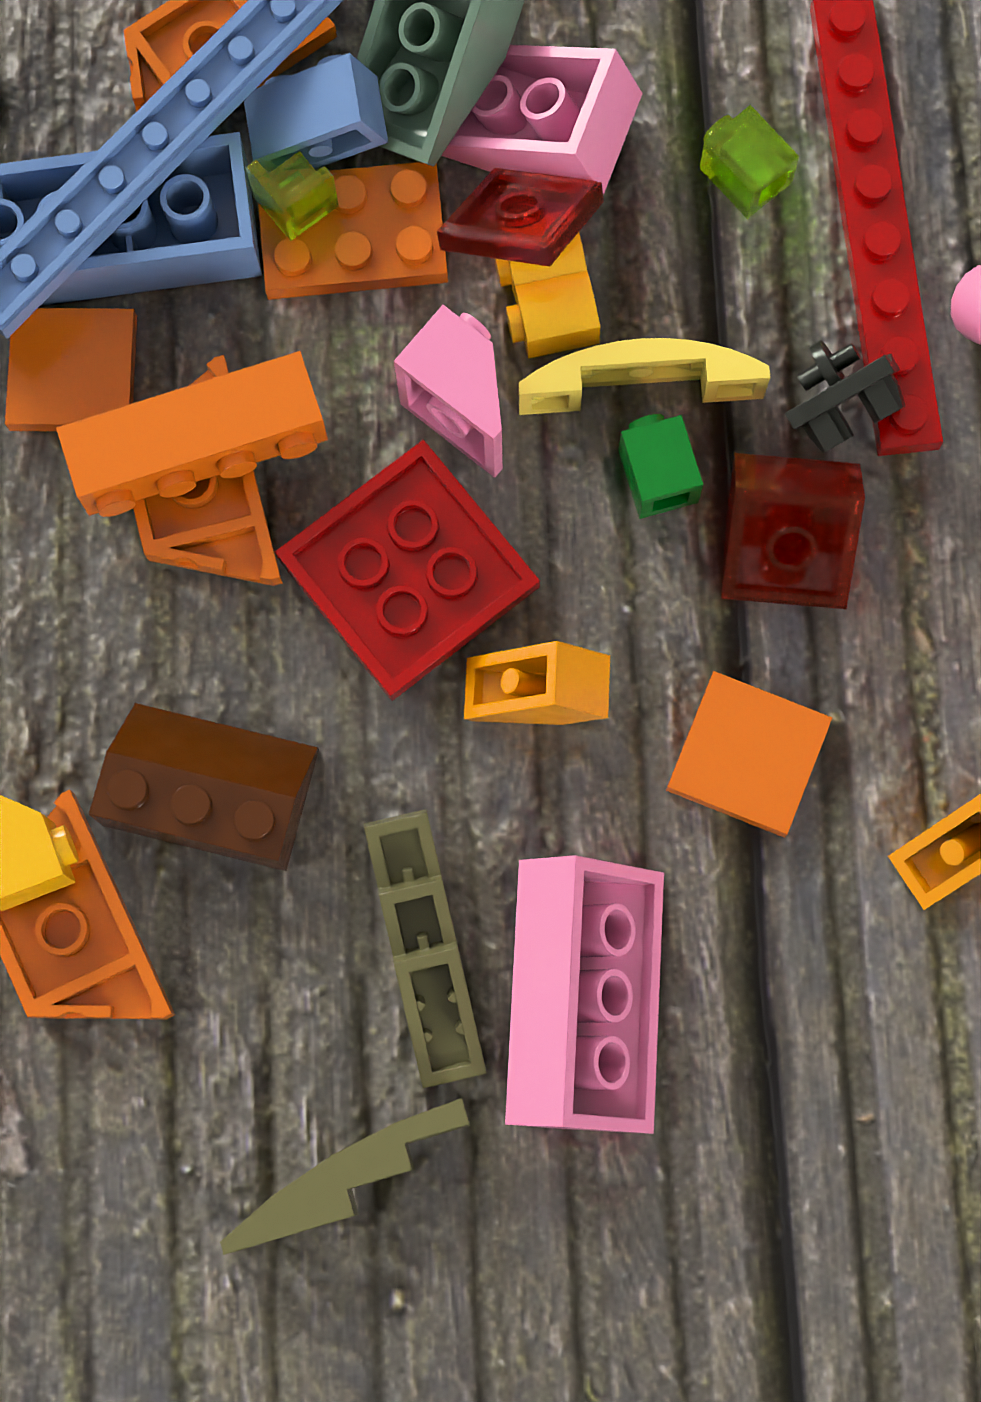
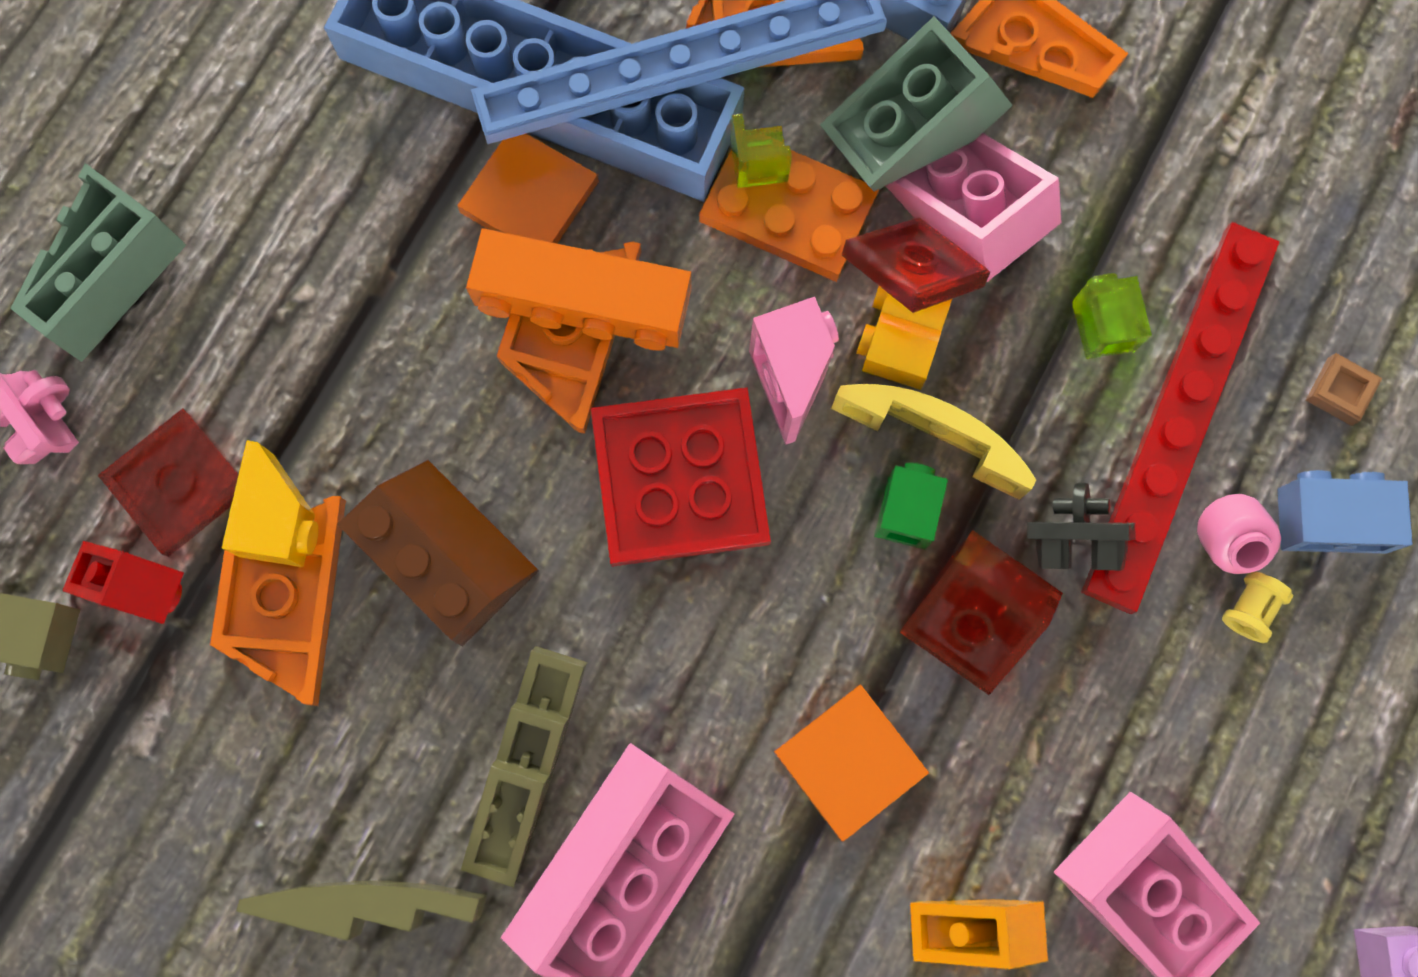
camera: 25 degrees right, 0 degrees up
medium blue brick [244,53,388,176] -> none
light orange slope [464,641,610,725] -> none

